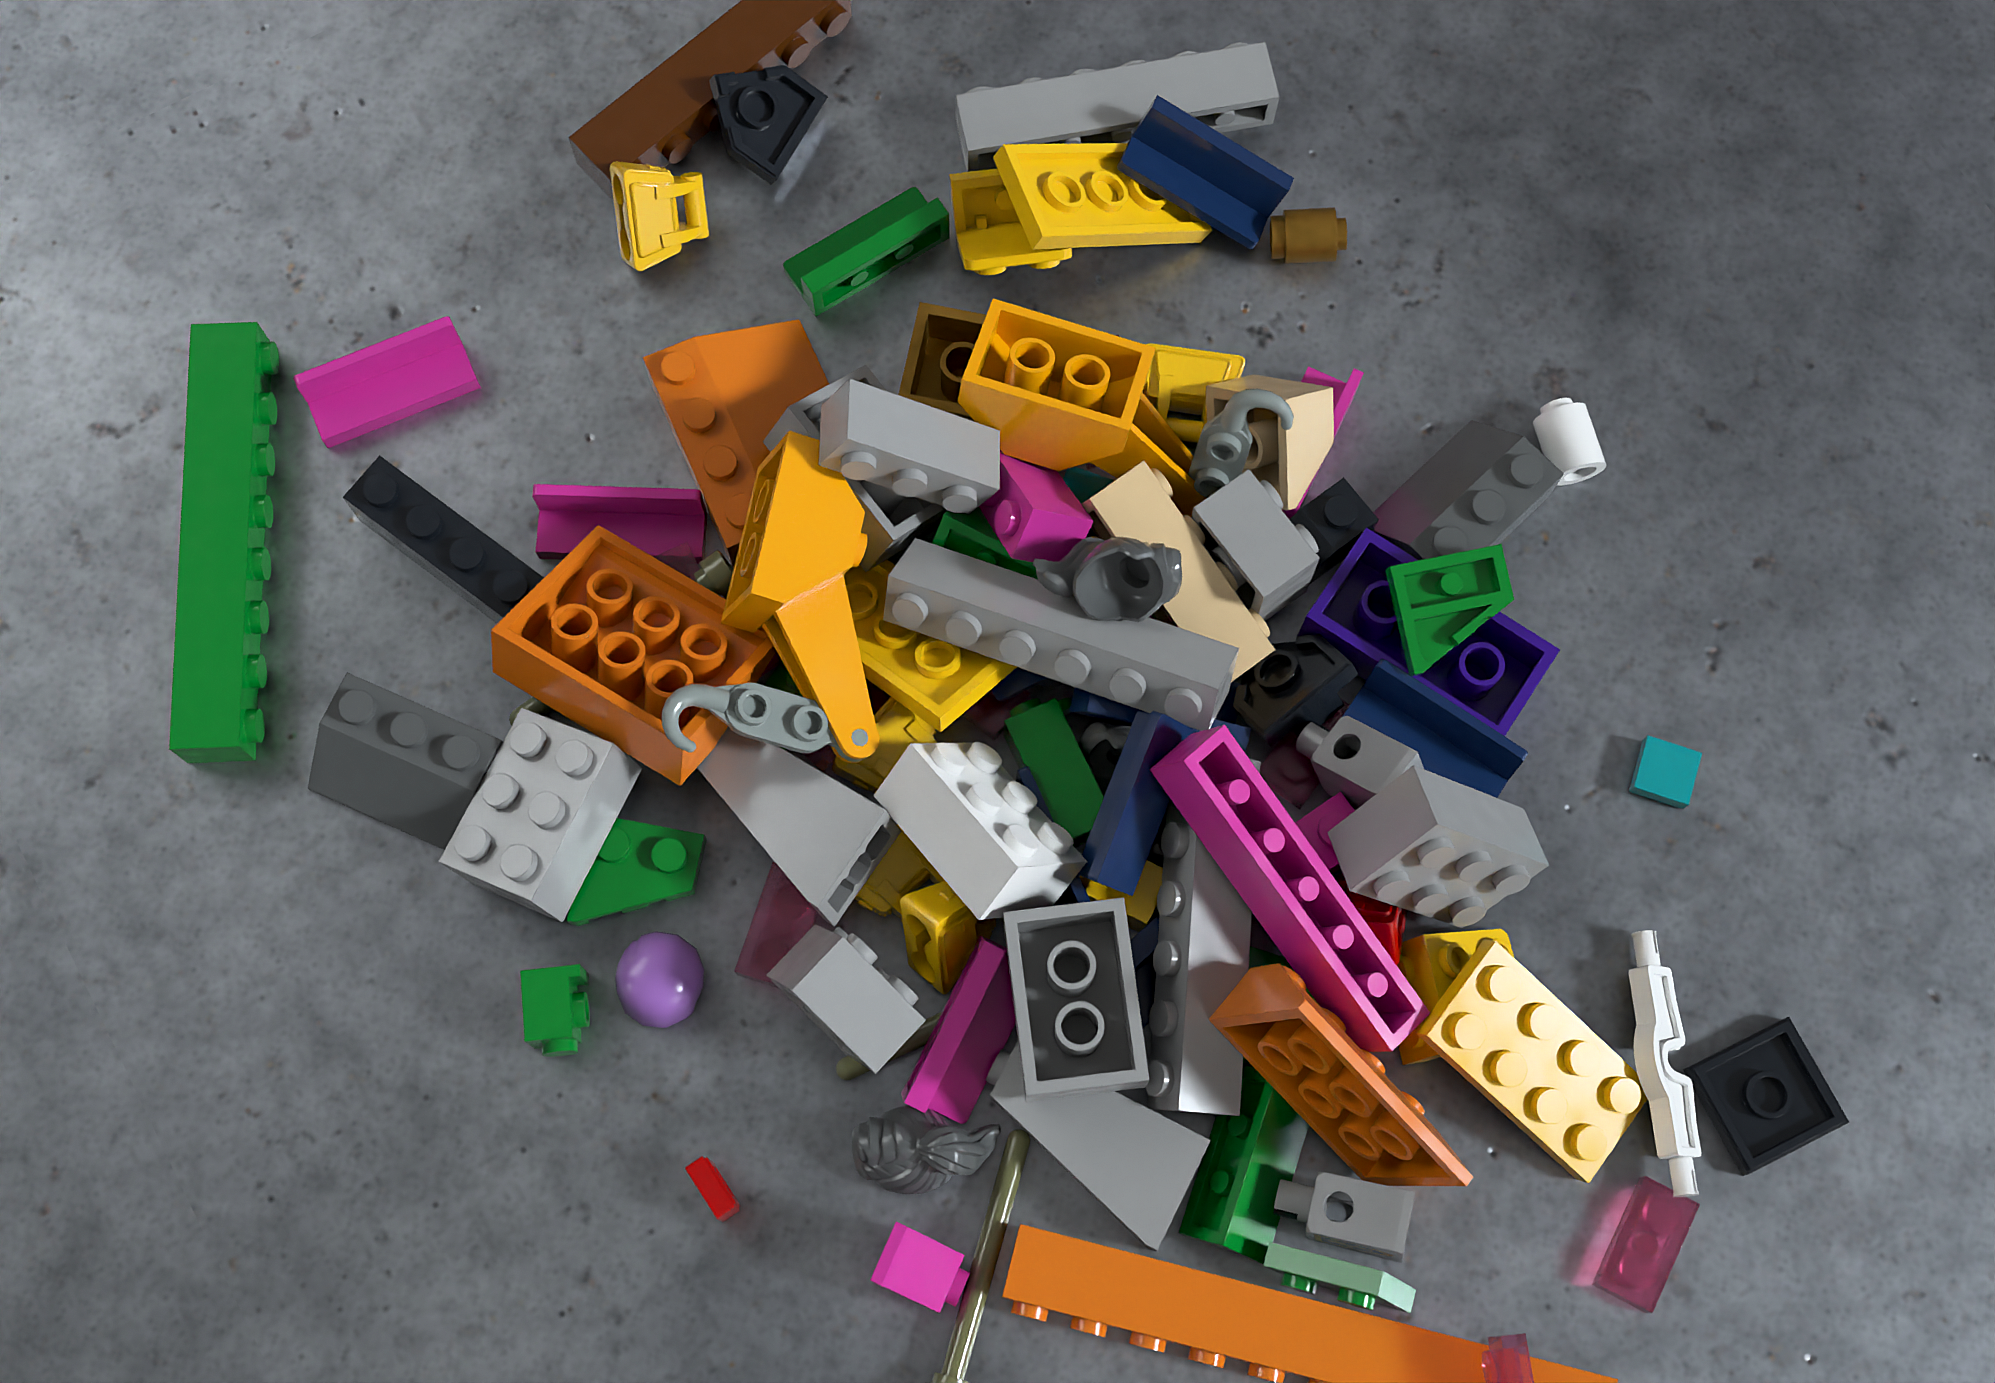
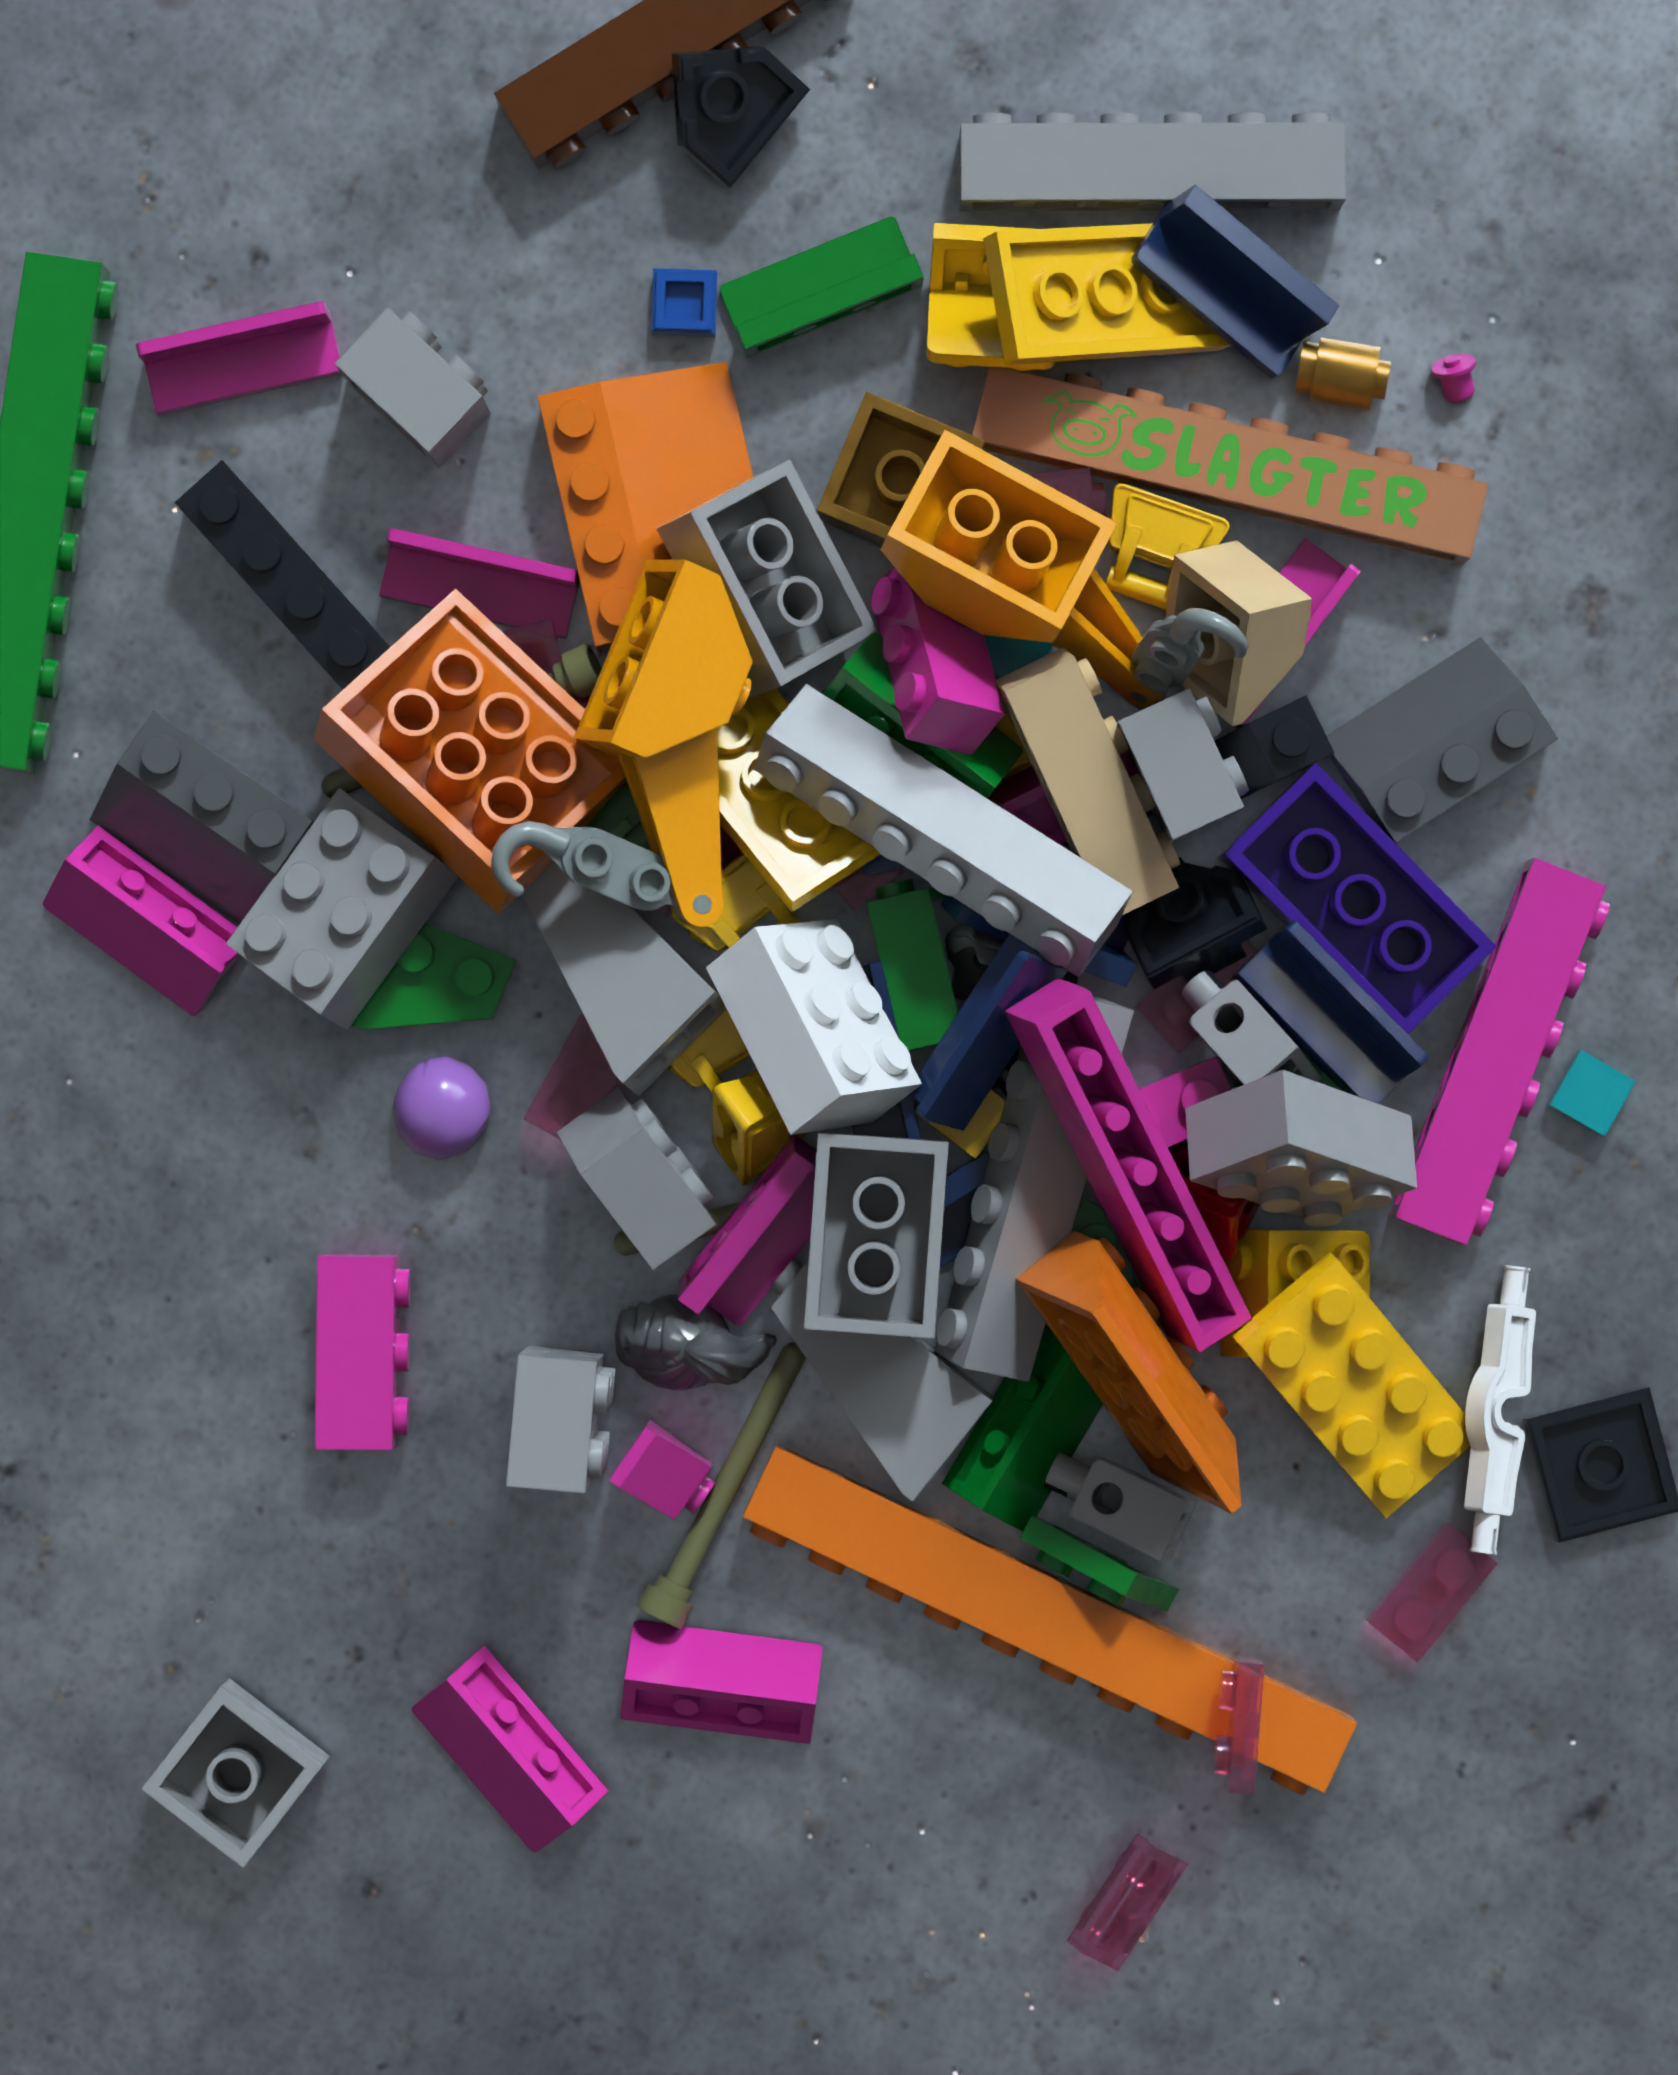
camera: 10 degrees right, 15 degrees up
green brick [520,964,590,1057] -> none
yellow piece [610,161,709,271] -> none
red tile [685,1156,741,1222] -> none
light grey brick [819,378,1000,514] -> none
dark grey hair [1033,537,1182,622] -> none
green wing [1385,544,1514,677] -> none
white brick [1533,398,1607,486] -> none
none -> dark pink panel [43,825,241,1016]
none -> dark pink brick [315,1254,411,1450]
none -> light grey brick [334,307,491,468]
none -> light grey brick [506,1346,616,1493]
none -> blue tile [651,268,717,337]
none -> nougat brick [972,367,1489,565]
none -> dark pink brick [1388,858,1610,1245]
none -> dark pink piece [1431,354,1476,403]

